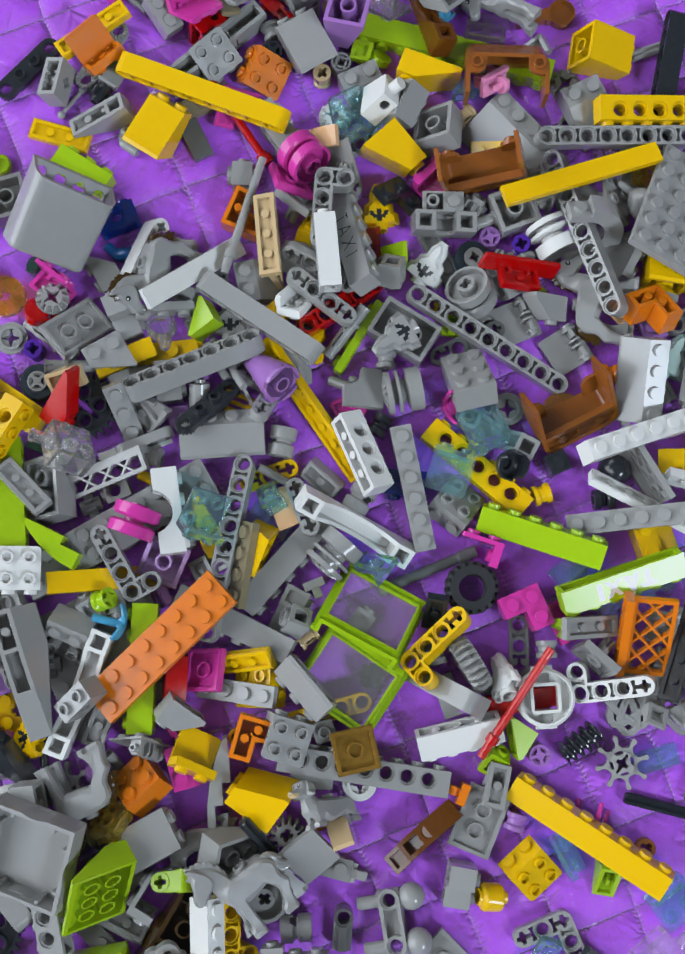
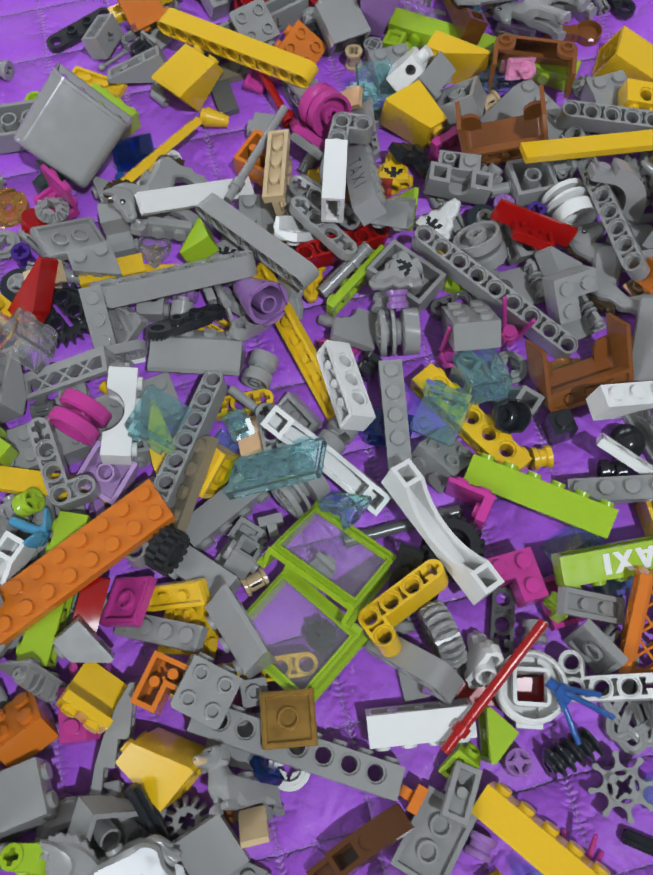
camera: 10 degrees right, 15 degrees down
none -> yellow tile [120,117,203,182]
none -> black tyre [145,525,190,576]
none -> yellow cone [200,107,230,128]
none -> clear light blue plate [226,437,327,500]
none -> clear blue tile [249,755,284,786]
none -> white arch [381,458,505,605]
none -> medium lavender wheel [386,289,409,309]
none -> dark pink plant [501,296,536,346]
none -> light grey brick [541,265,599,325]
none -> blue plant [545,677,615,745]

